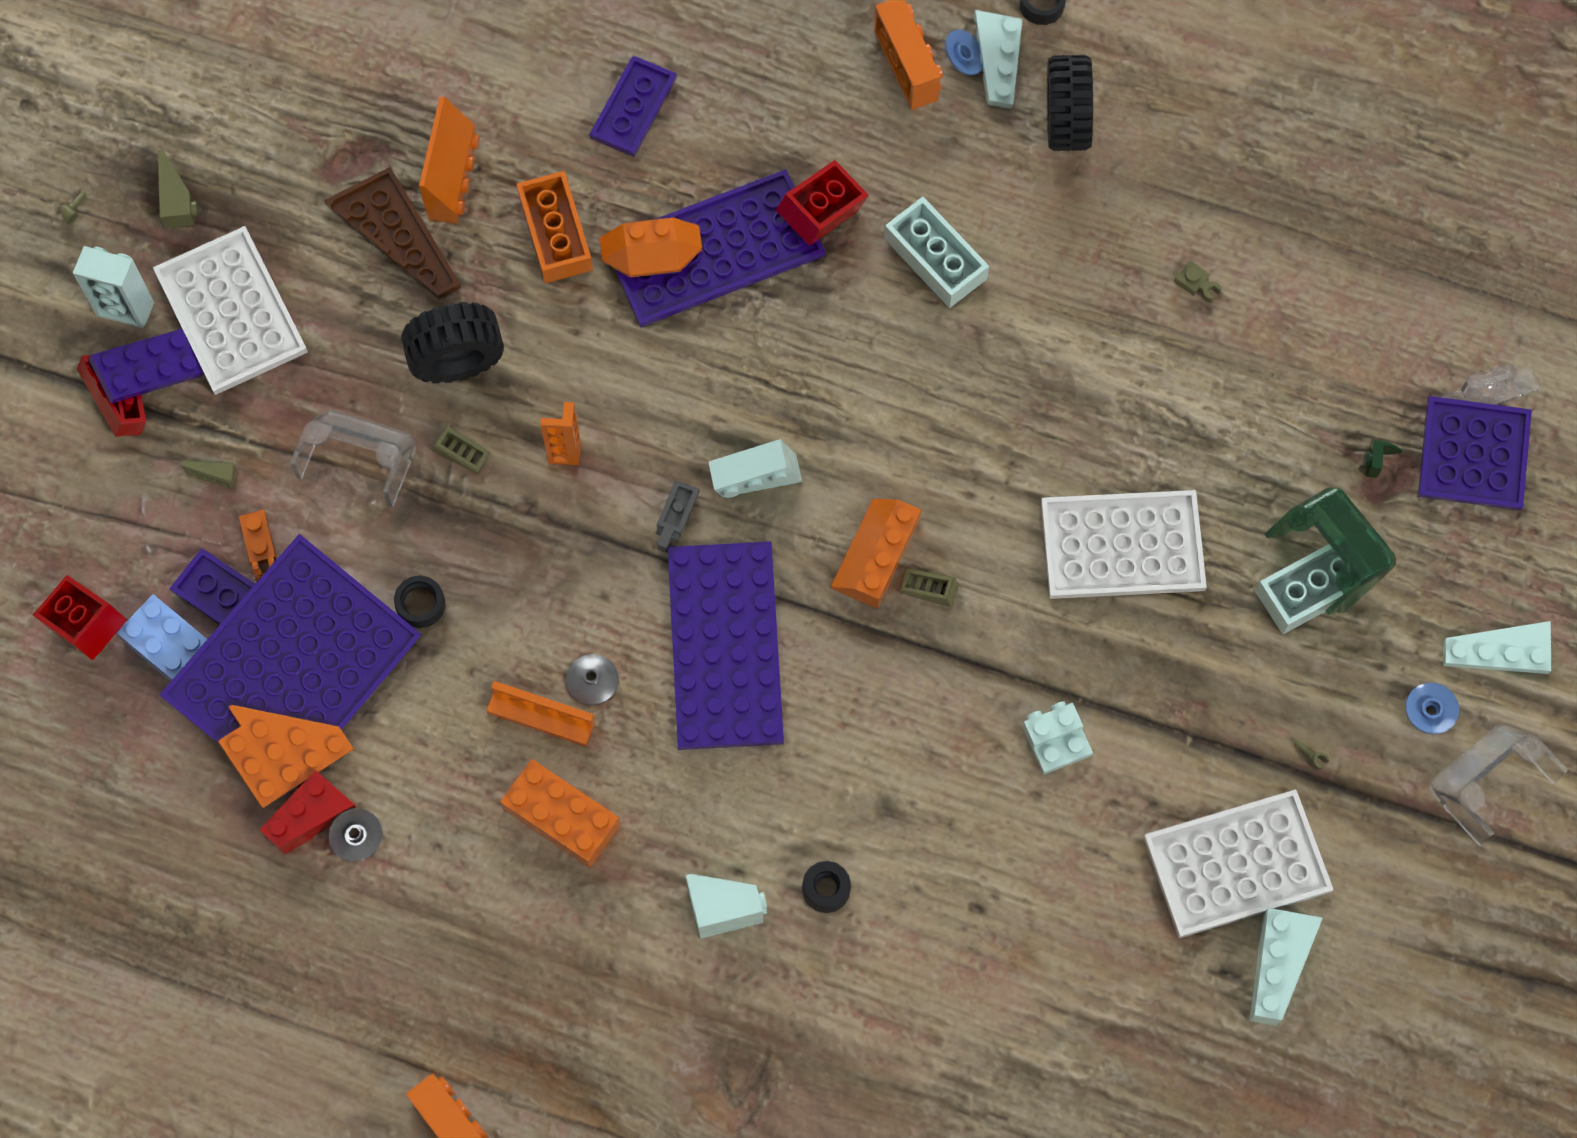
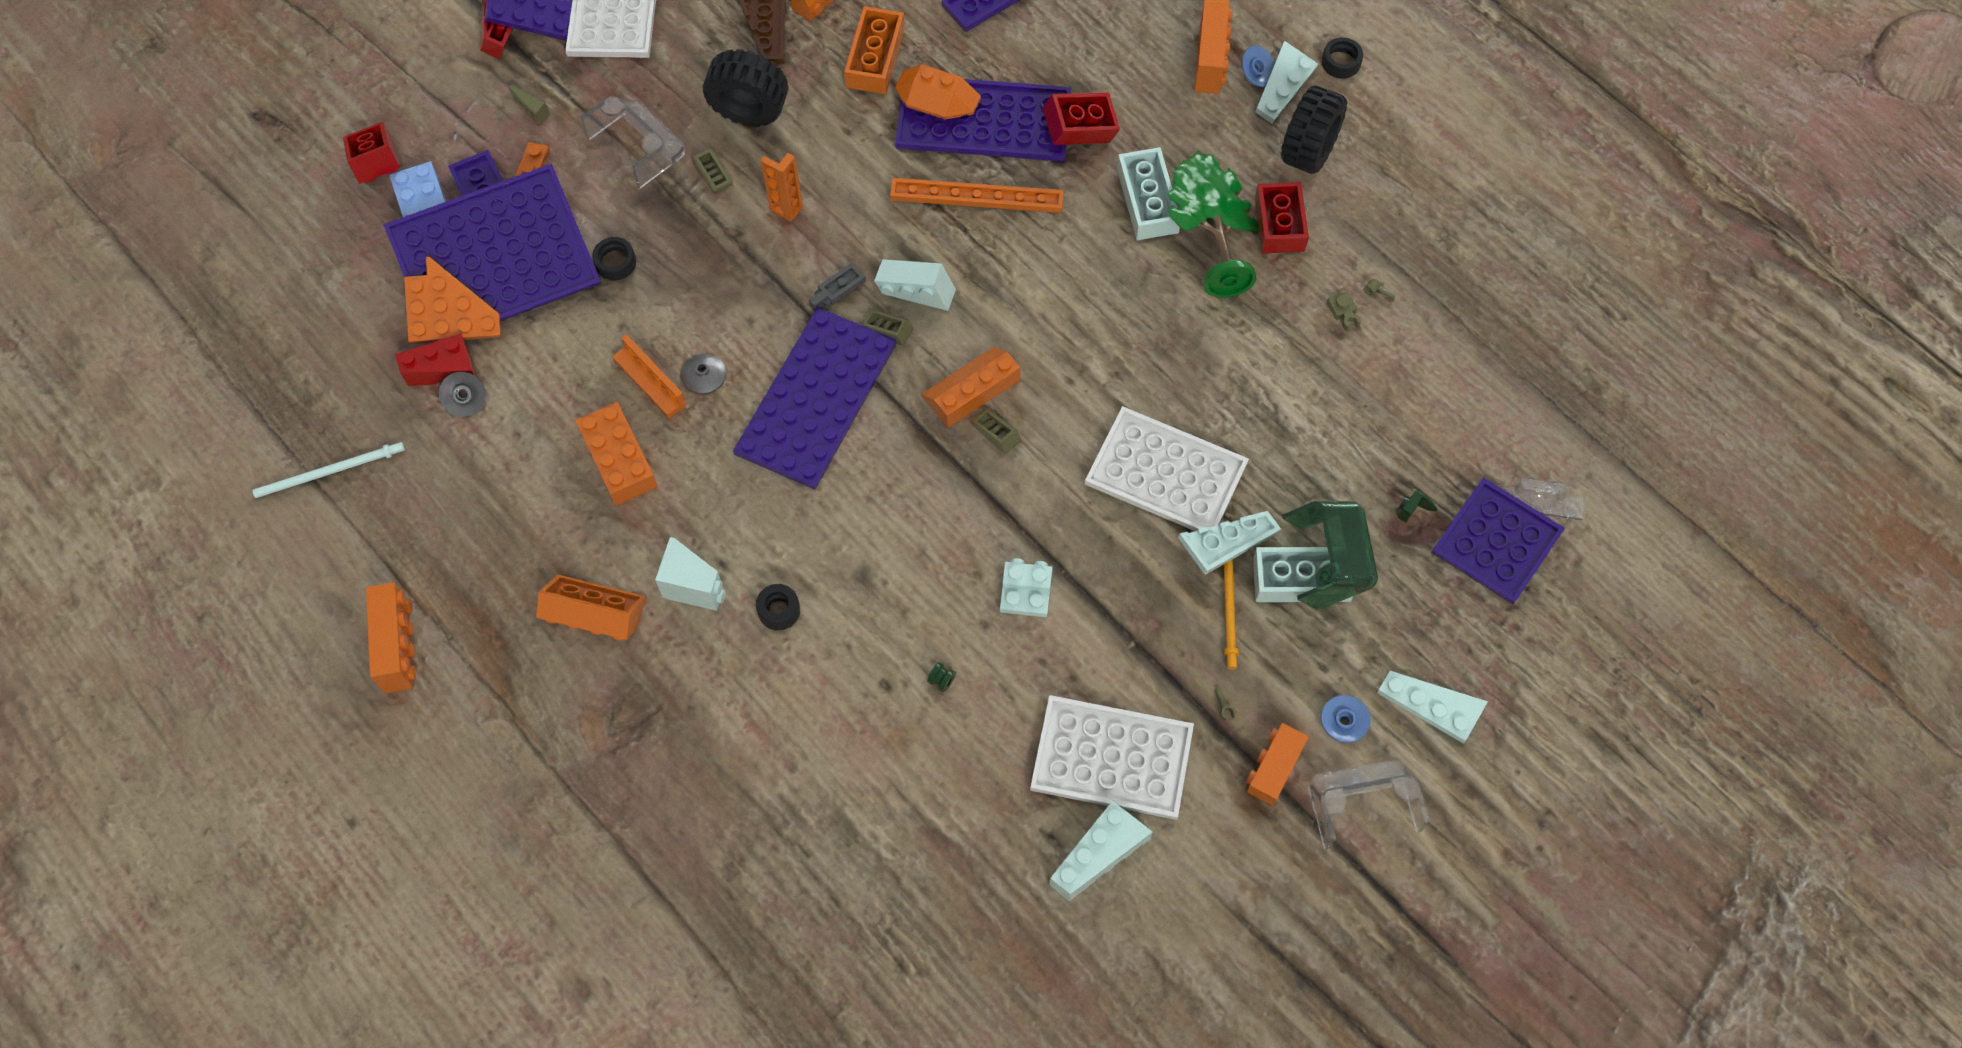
camera: 30 degrees right, 5 degrees down
none -> light aqua bar [253,442,405,498]
none -> orange slope [536,574,647,640]
none -> olive slope [862,309,913,346]
none -> orange plate [890,178,1064,213]
none -> dark green wheel [927,662,956,692]
none -> green plant [1167,151,1259,298]
none -> light aqua wing [1178,511,1281,575]
none -> light orange bar [1223,559,1239,670]
none -> orange brick [1246,723,1309,806]
none -> red brick [1254,182,1309,254]
none -> olive hand [1363,279,1396,300]

